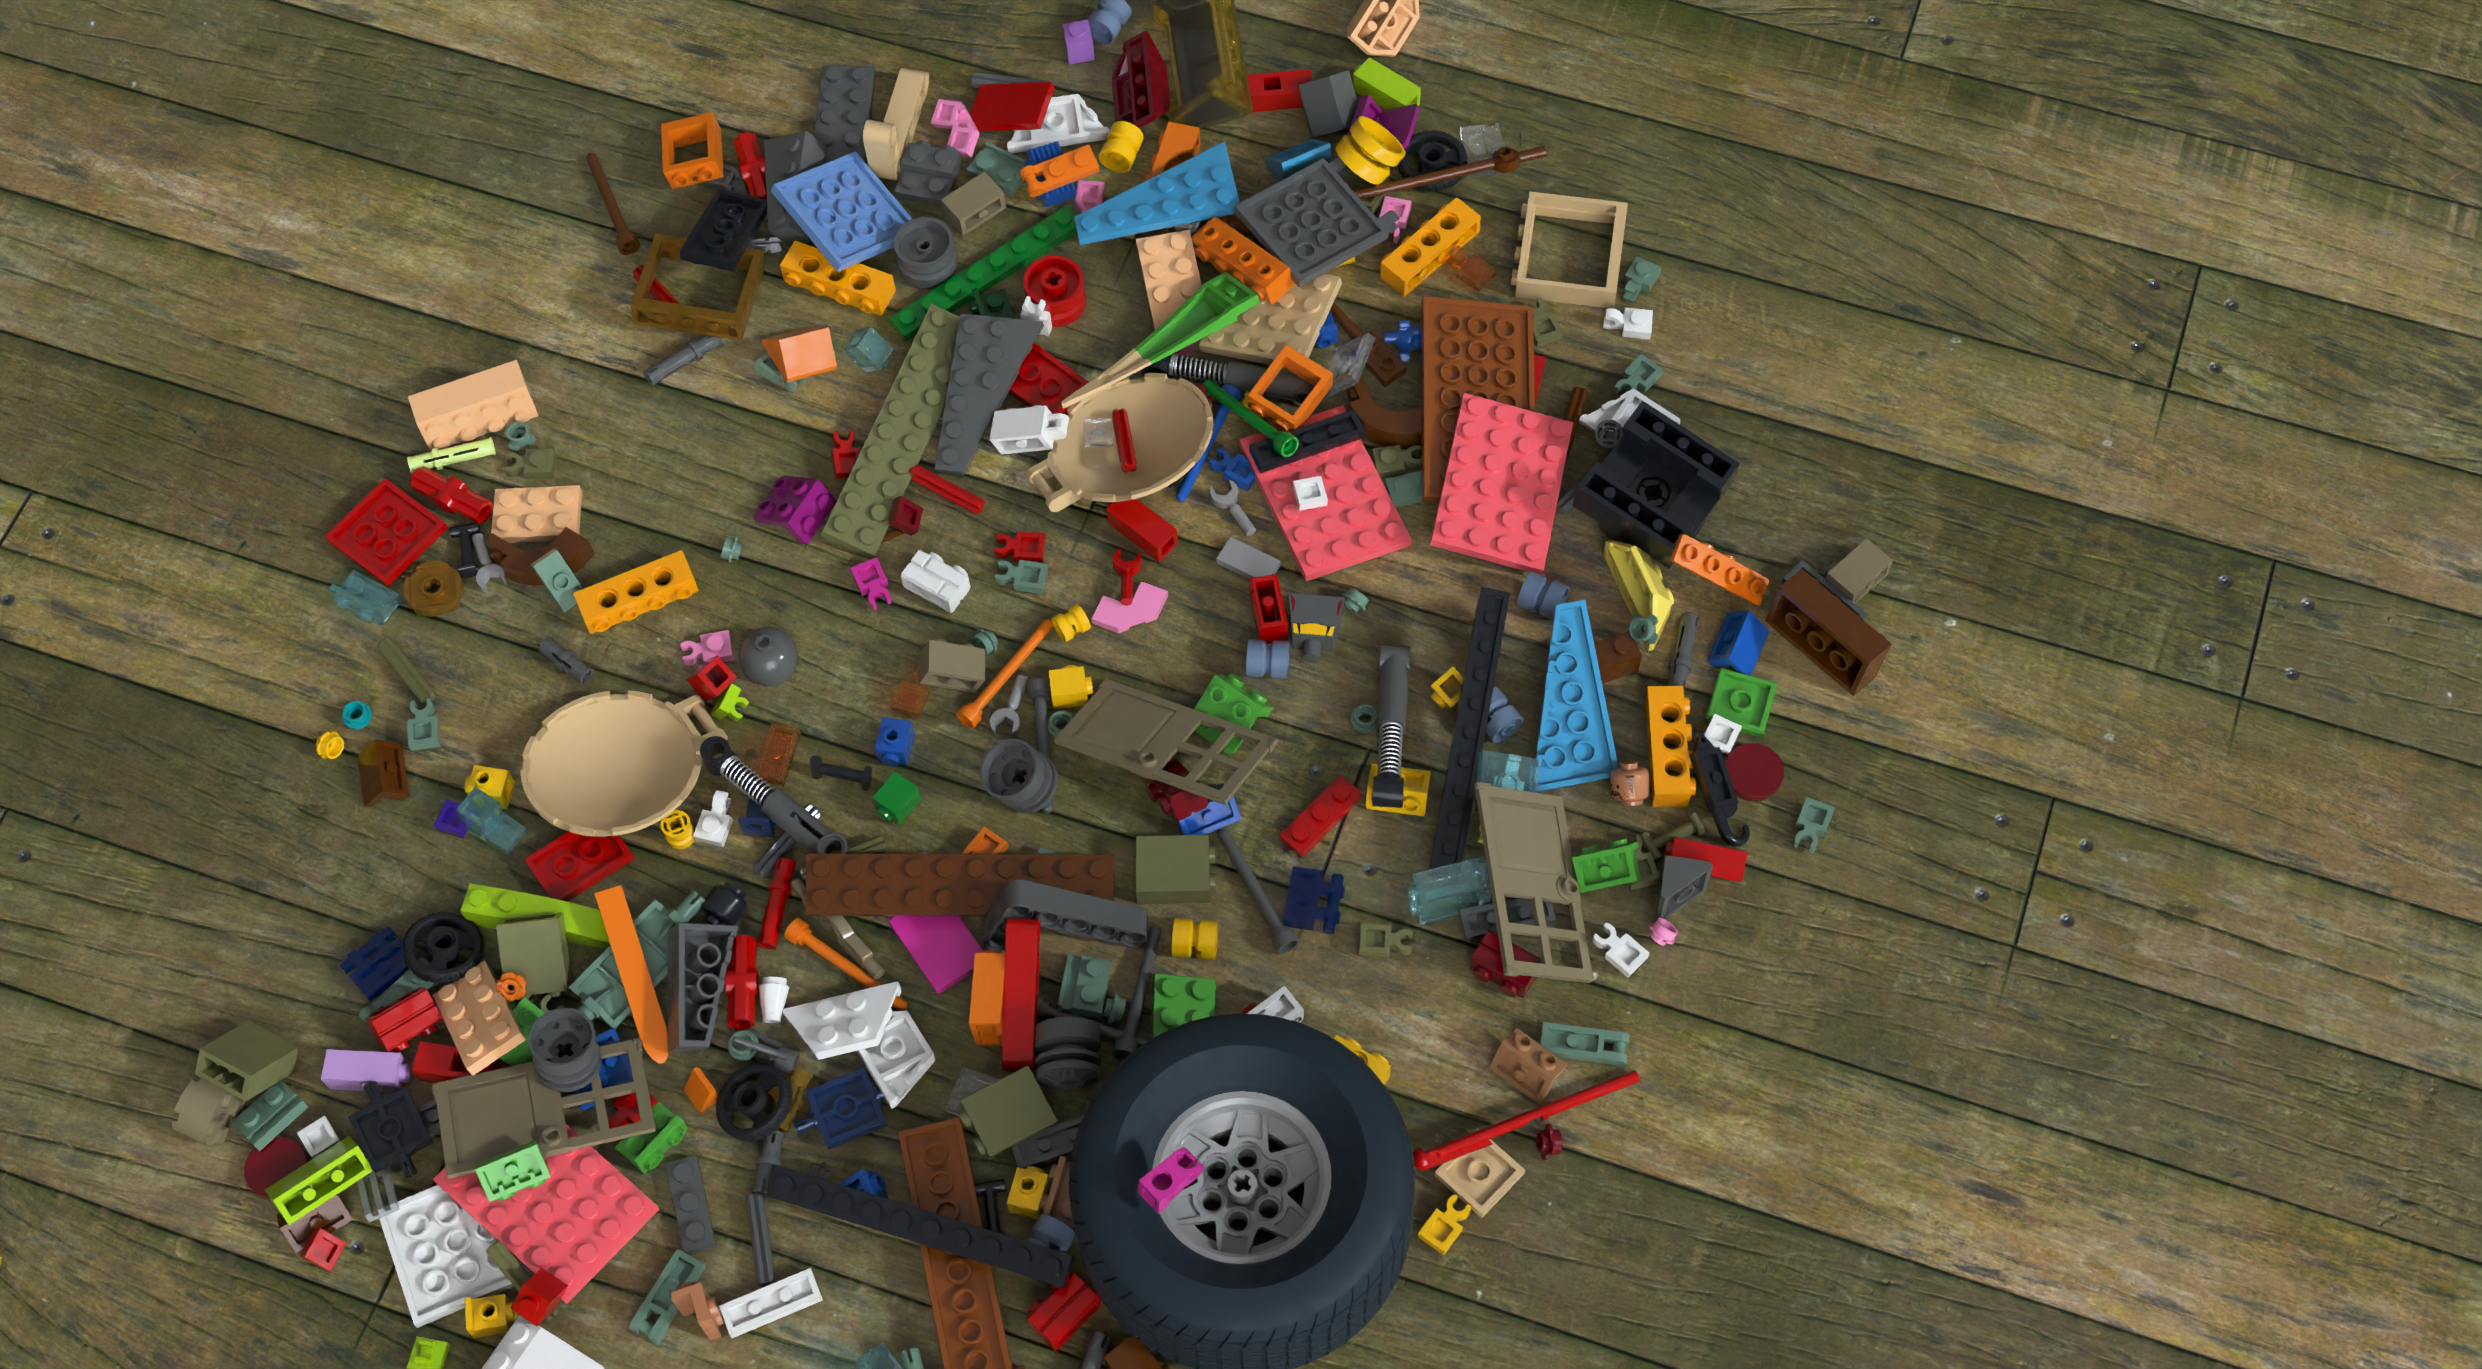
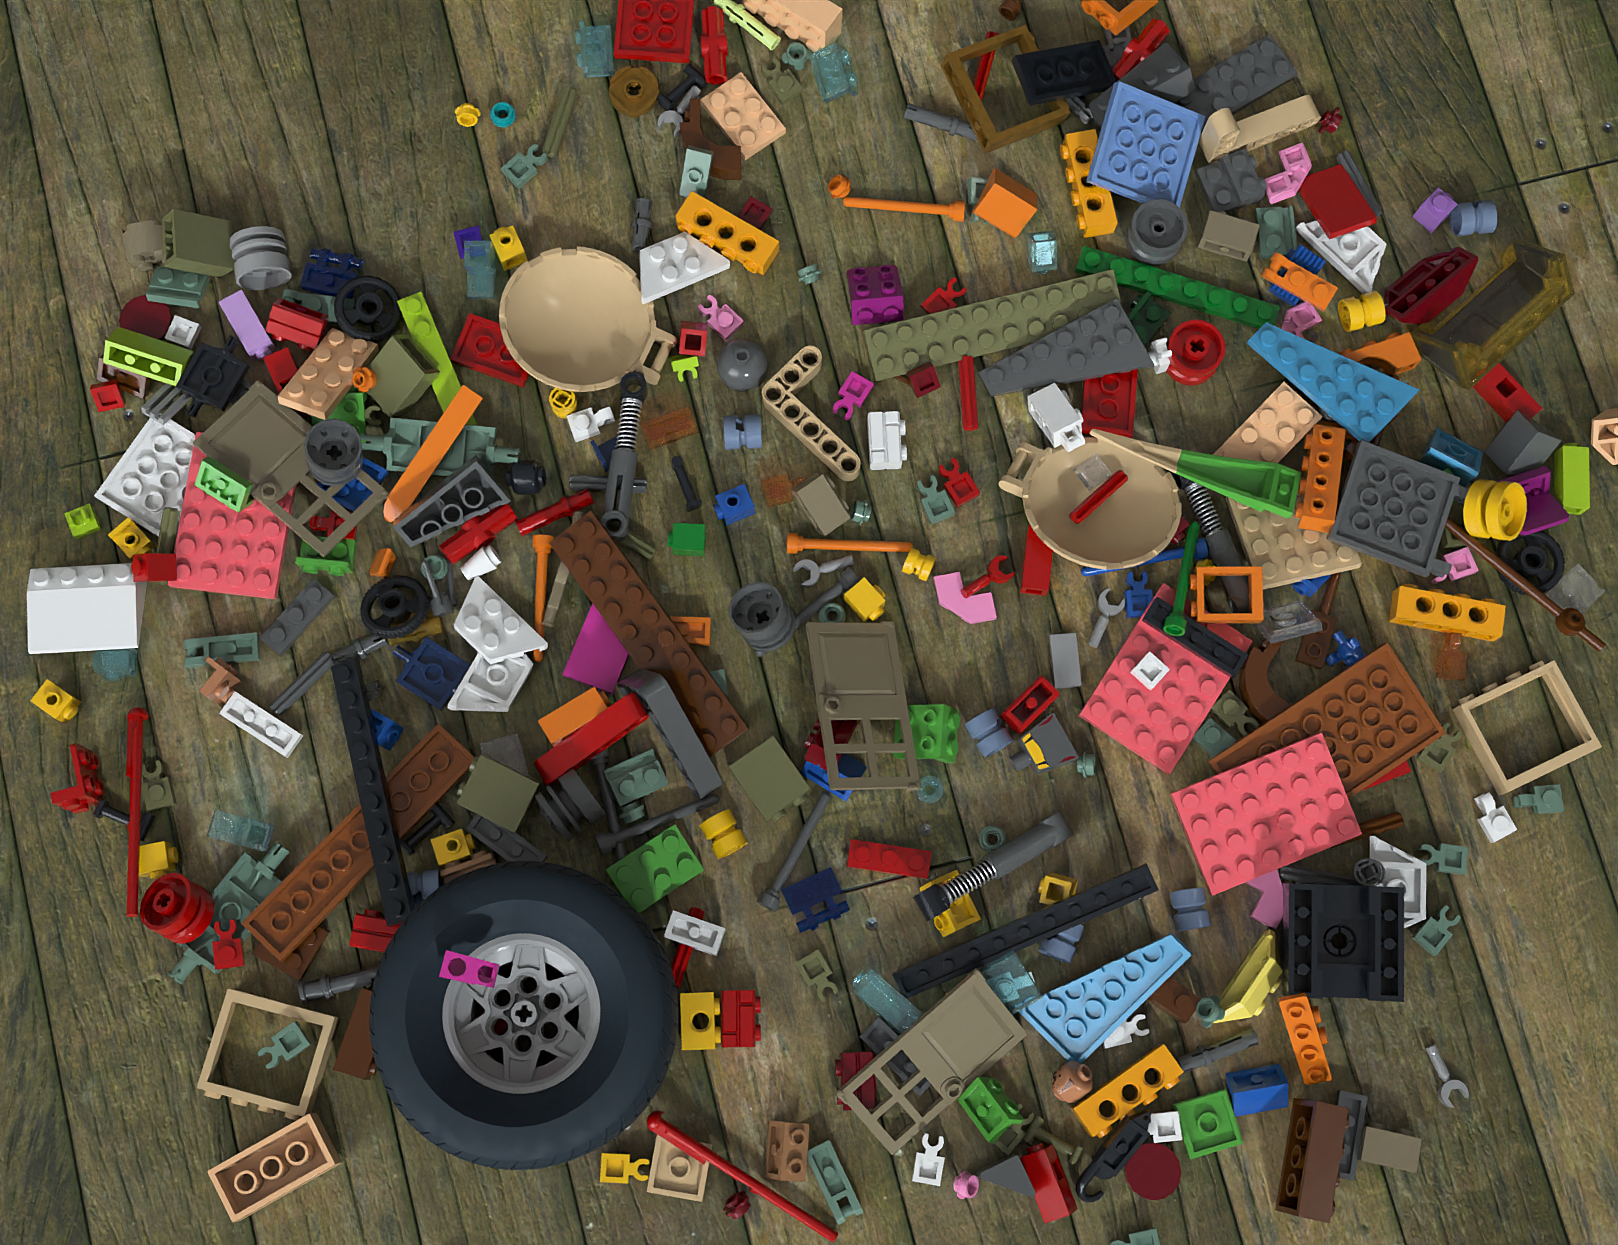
camera: 50 degrees right, 15 degrees up
reddish brown panel [358,739,409,807] -> none
none -> light grey wheel [229,226,292,290]
none -> white wing [639,232,730,304]
none -> red brick [721,990,761,1048]
none -> sand blue wheel [723,414,762,450]
none -> dark red plate [737,196,772,230]
none -> tan beam [762,346,861,482]
none -> clear light blue bracket [809,43,859,103]
none -> orange plate [827,174,851,199]
none -> orange piece [842,196,965,222]
none -> clear light blue plate [916,776,944,803]
none -> white plate [1102,1014,1149,1049]
none -> bright pink tile [1245,869,1283,930]
none -> dark red plate [1318,107,1343,133]
none -> sand green plate [1412,905,1461,956]
none -> light grey piece [1425,1044,1469,1108]

